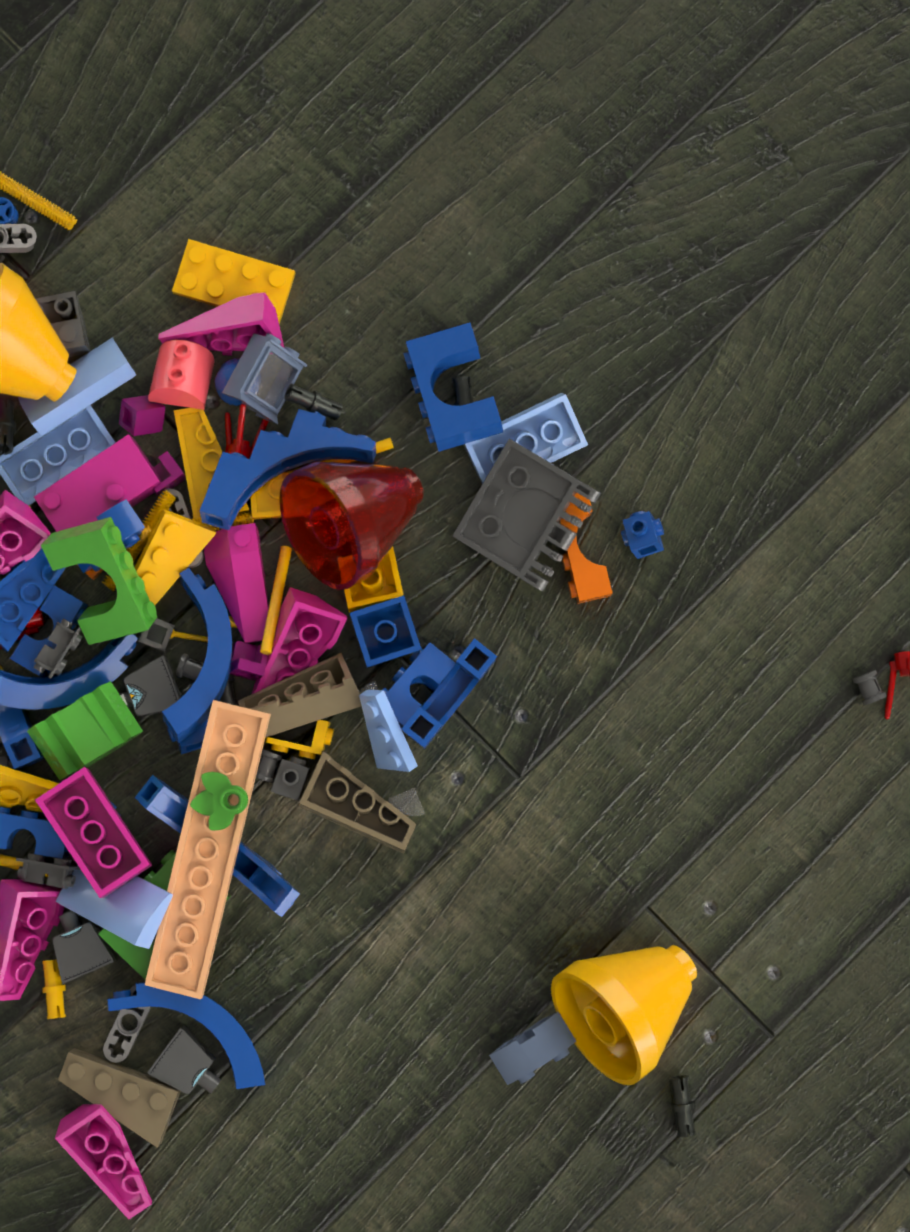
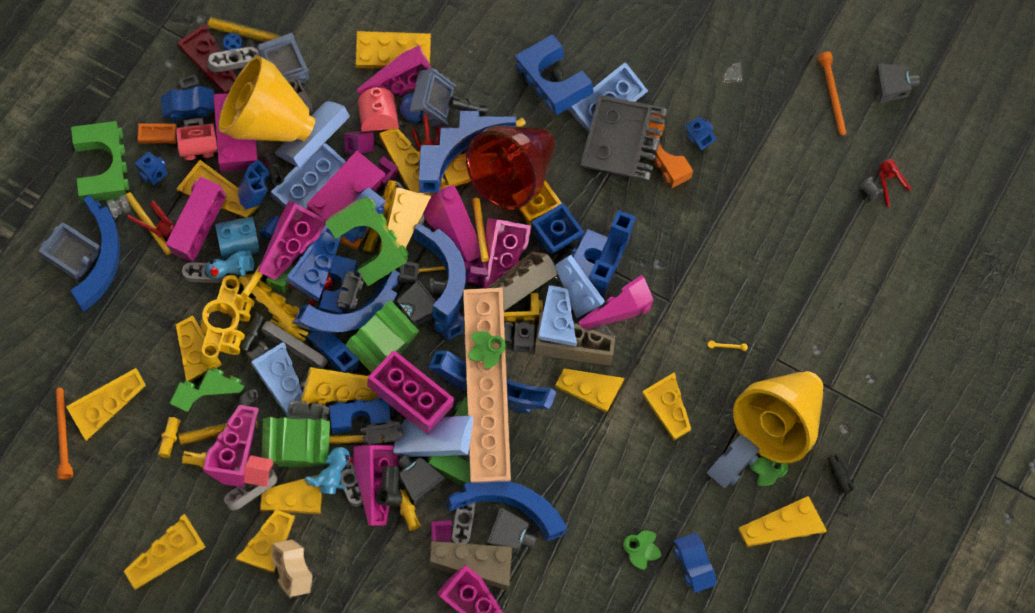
camera: 20 degrees left, 15 degrees down
none -> window [258,33,310,84]
none -> pearl dark grey piece [376,466,403,507]
none -> magenta panel [431,521,452,543]
none -> light blue wing [538,285,577,347]
none -> yellow wing [555,368,624,413]
none -> dark pink wedge [578,275,654,330]
none -> bright green plate [623,531,662,570]
none -> yellow wing [642,372,691,441]
none -> blue brick [673,533,717,593]
none -> yellow hinge [708,341,748,351]
none -> clear tile [723,63,742,82]
none -> yellow wing [738,496,827,547]
none -> bright green plate [749,456,788,486]
none -> orange piece [817,52,846,136]

